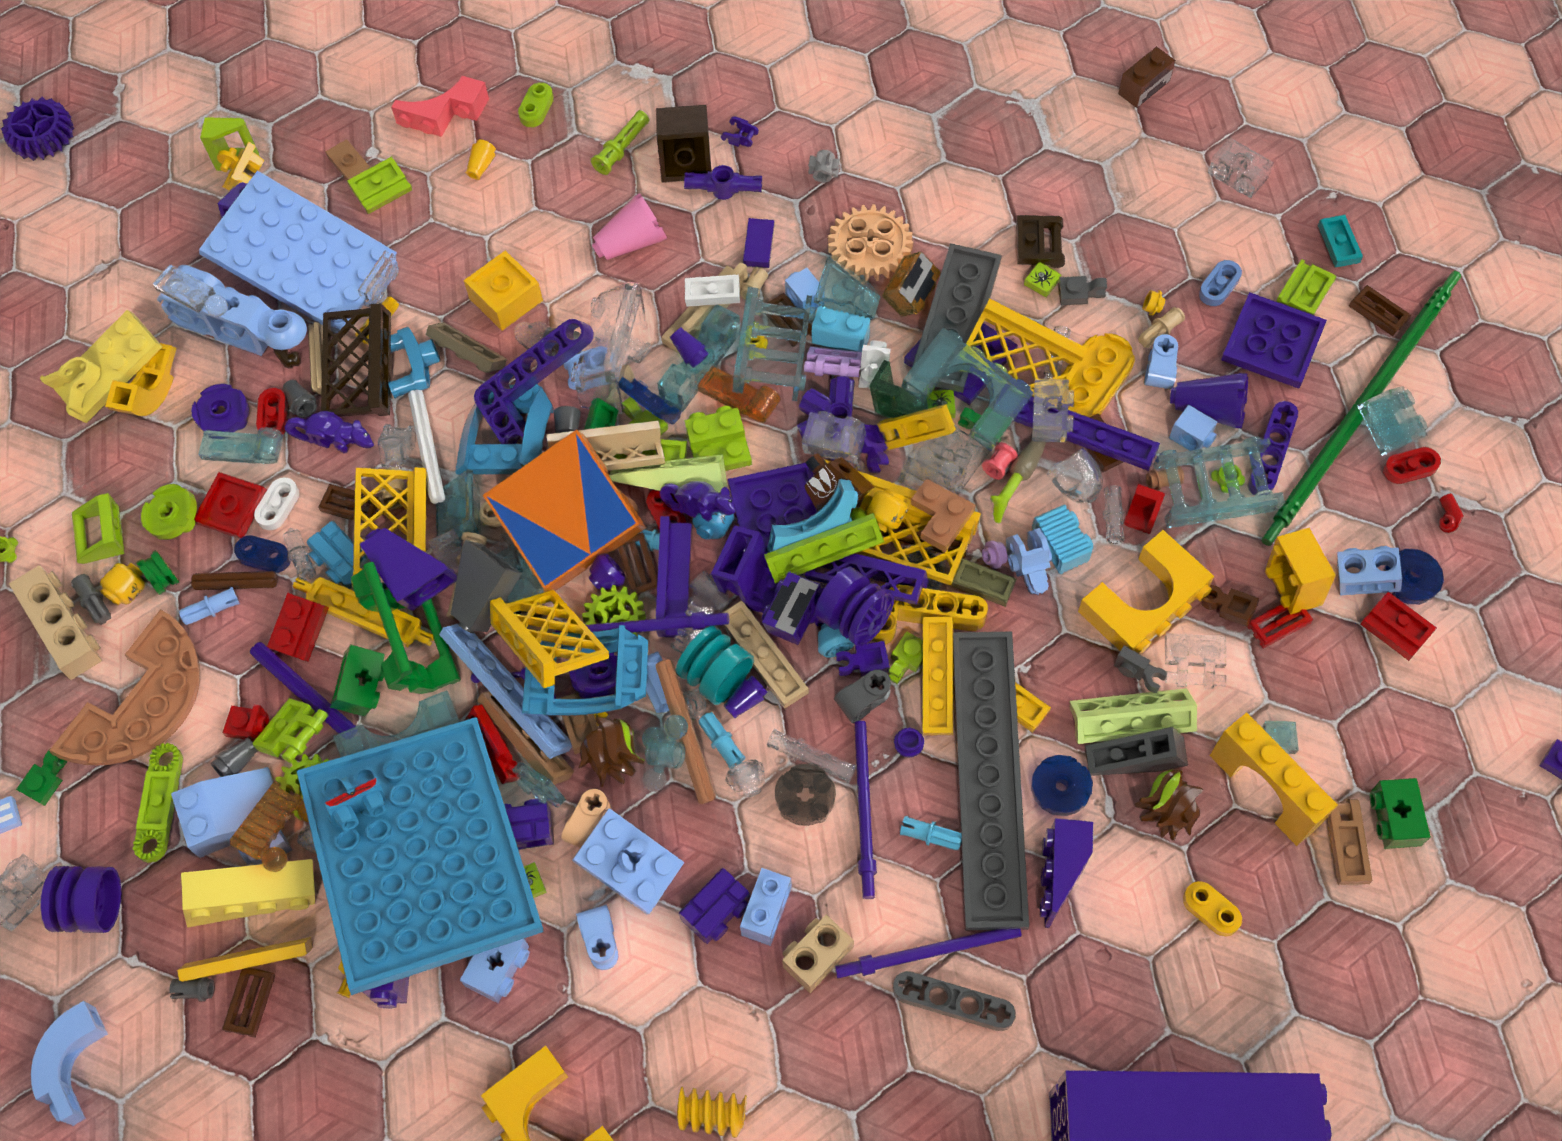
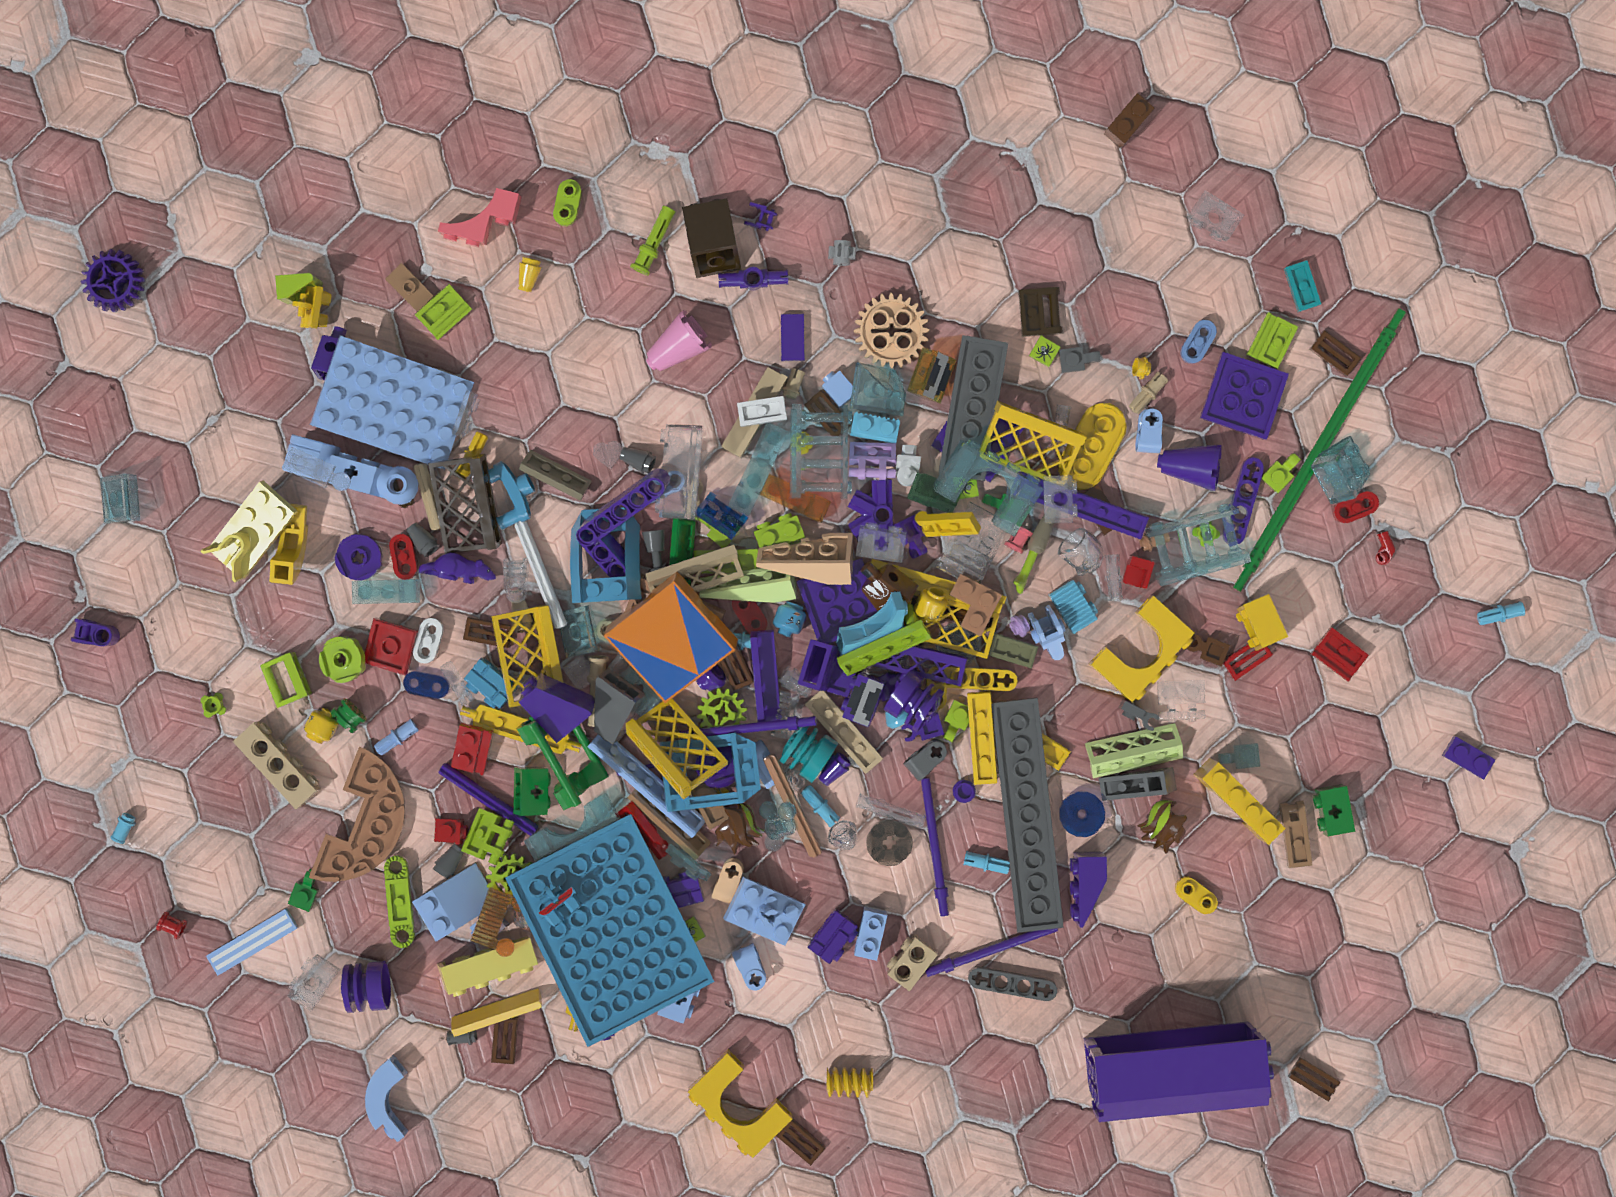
camera: 10 degrees left, 25 degrees up
dark grey axle [71,574,111,625] -> none
reddish brown axle [191,571,278,590] -> none
yellow container [463,250,543,331] -> none
dark purple animal [660,481,735,522] -> none
dark purple cone [670,327,709,368] -> none
light blue brick [1169,405,1217,455] -> none
light blue brick [1337,546,1402,596] -> none
clear blue plate [1383,549,1444,605] -> none
none -> light nougat wedge [756,533,853,585]
none -> lime plate [1261,453,1301,493]

